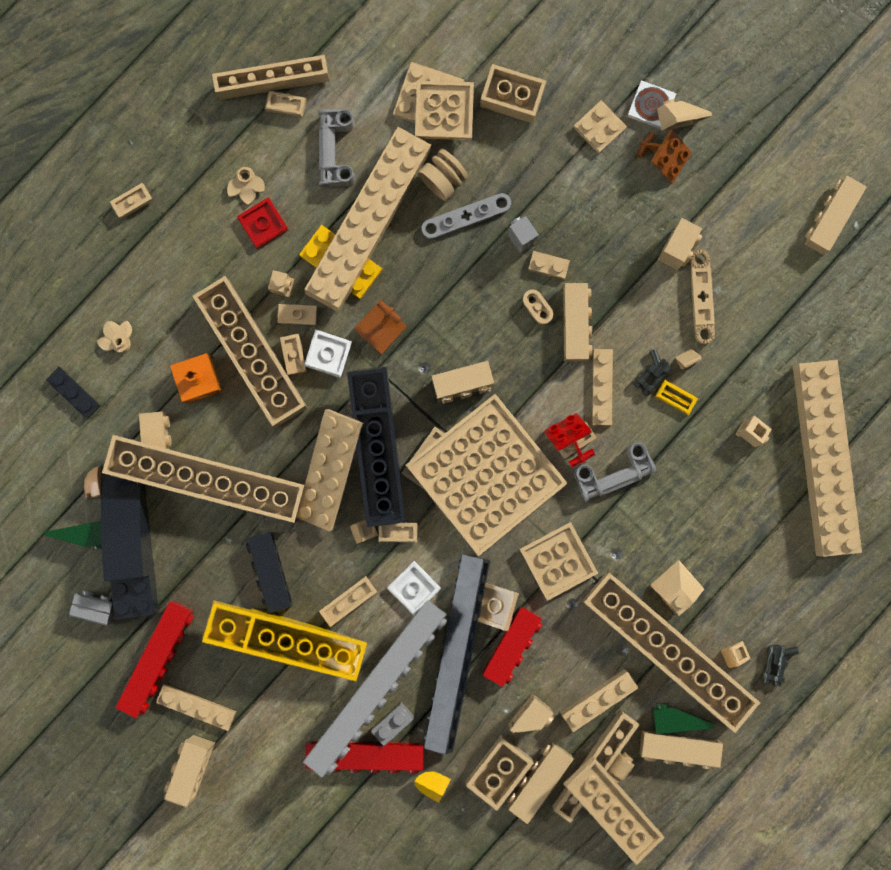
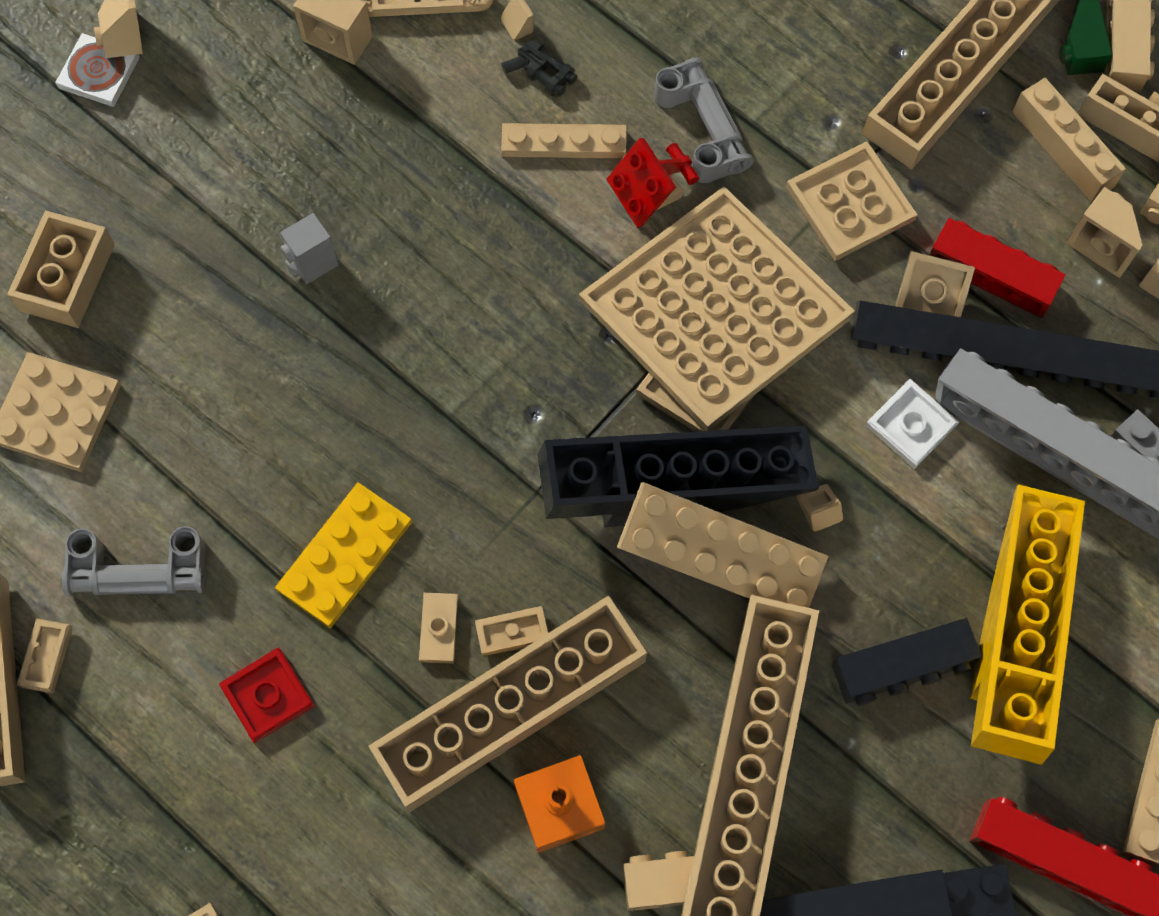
camera: 95 degrees left, 15 degrees down
tan plate [227,167,265,205] -> none
tan brick [268,270,294,298] -> none
white tile [304,329,352,378] -> none
tan brick [305,127,431,312] -> none
tan plate [319,576,378,627] -> none
dark orange plate [354,300,407,354] -> none
tan plate [378,523,418,542] -> none
tan plate [415,80,474,140] -> none
tan wheel [418,149,469,201] -> none
light grey piece [422,193,511,240] -> none
tan brick [432,361,494,404] -> none
tan plate [523,290,553,325] -> none
tan plate [528,251,570,280] -> none
tan brick [563,283,592,362] -> none
tan plate [573,100,627,154] -> none
dark orange plate [636,130,692,184] -> none
tan slope [650,560,704,616] -> none
yellow tile [655,380,698,415] -> none

